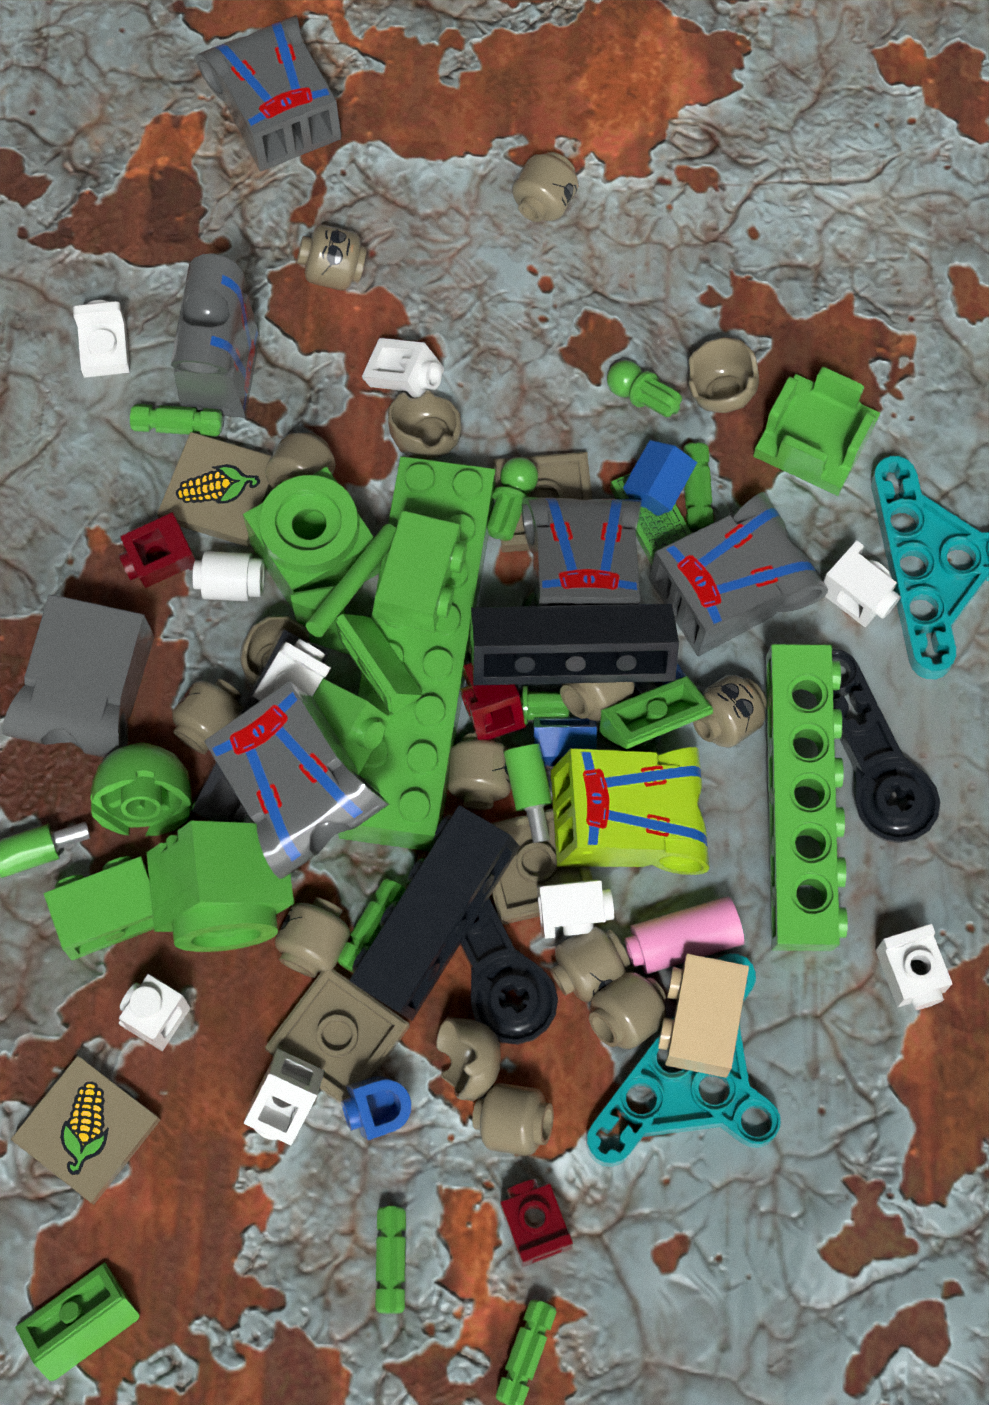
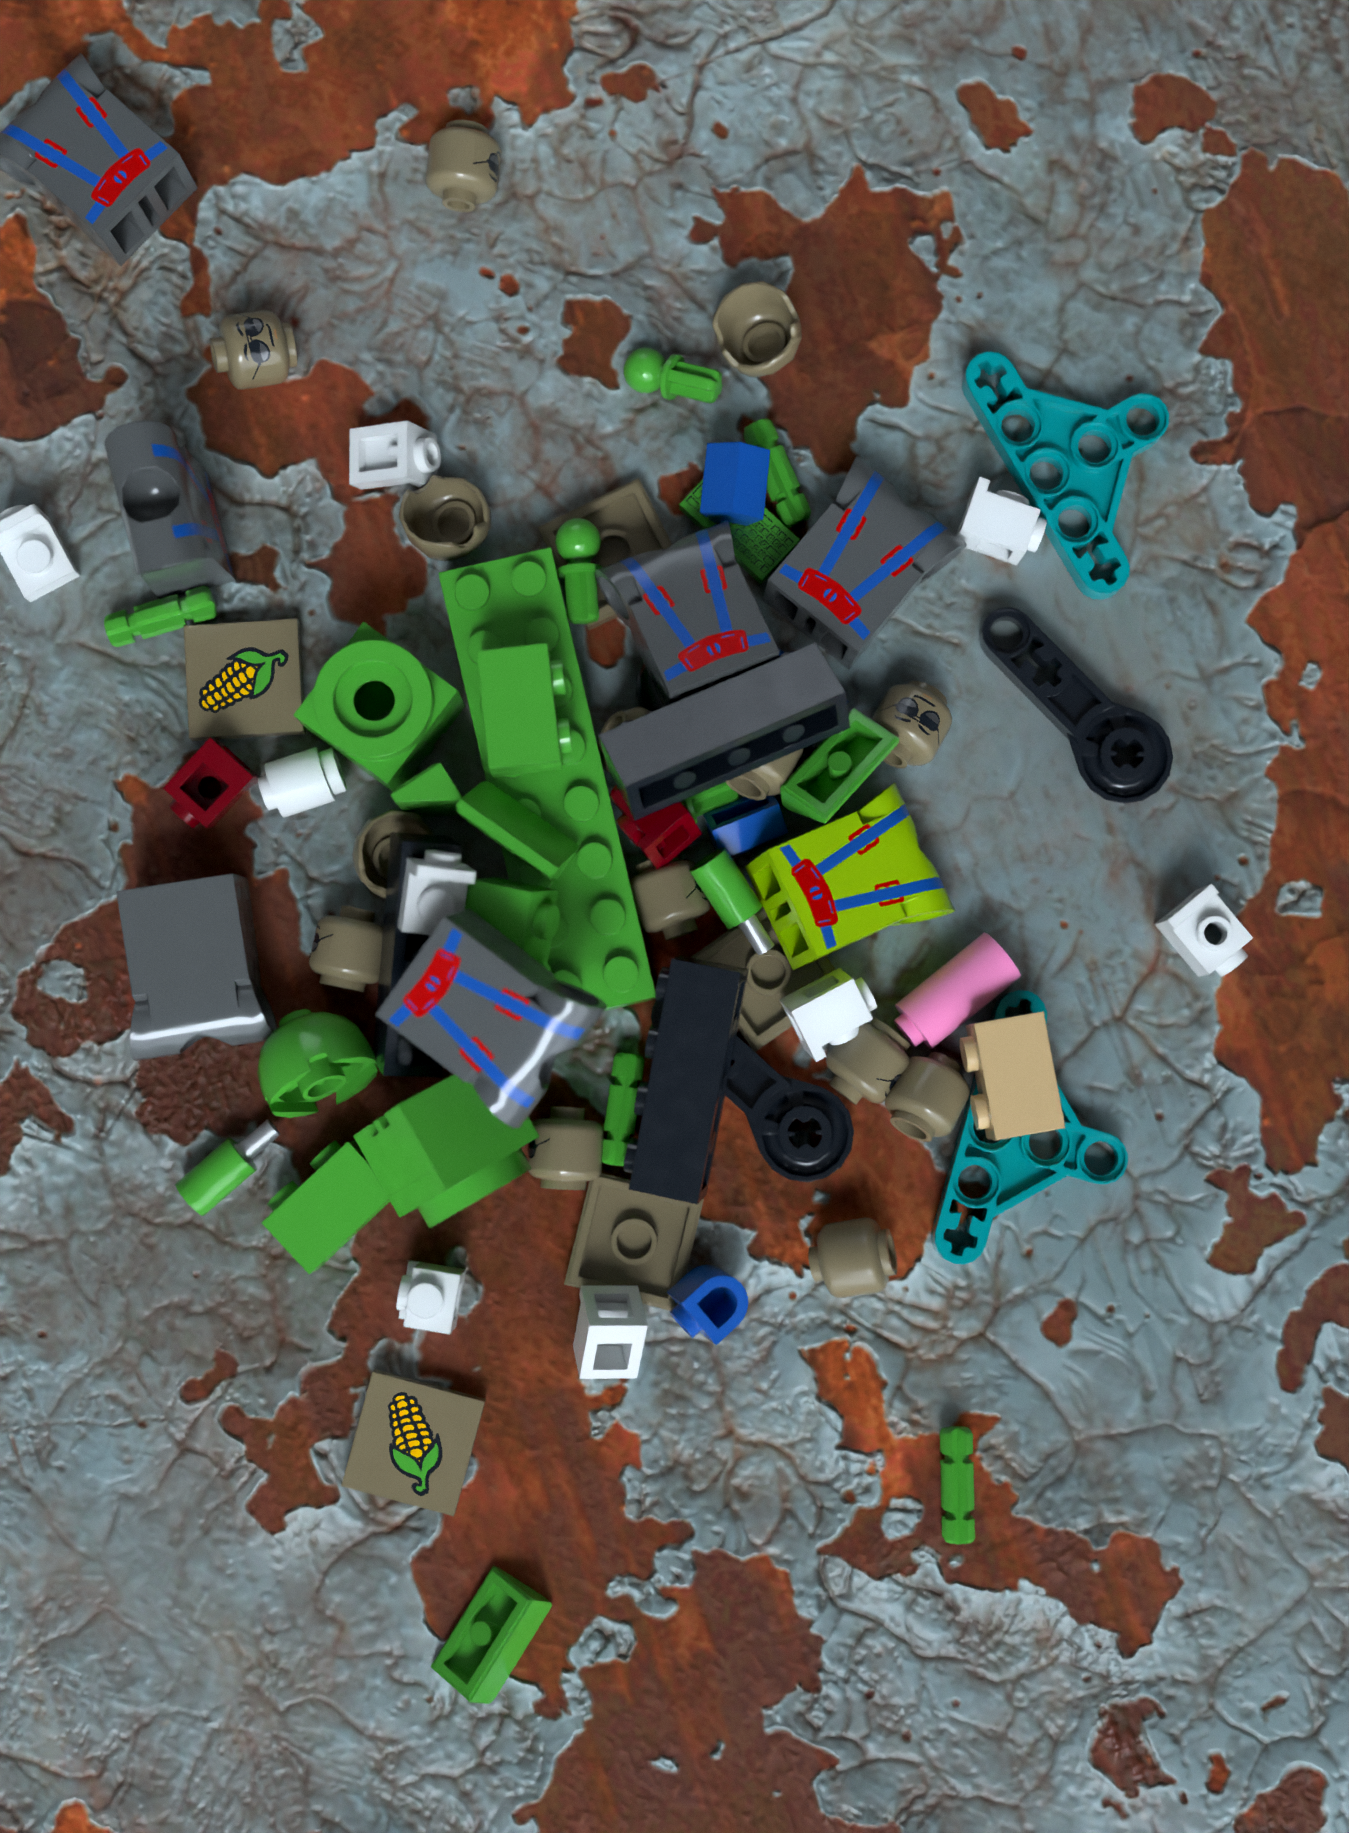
camera: 30 degrees left, 15 degrees up
dark tan head [265,432,336,489] -> none
bright green bar [306,524,396,637] -> none
bright green axle [375,1206,406,1314] -> none
dark tan hair [436,1017,501,1101] -> none
dark red brick [500,1179,573,1268] -> none
bright green panel [753,367,880,496] -> none
bright green brick [766,644,848,951] -> none

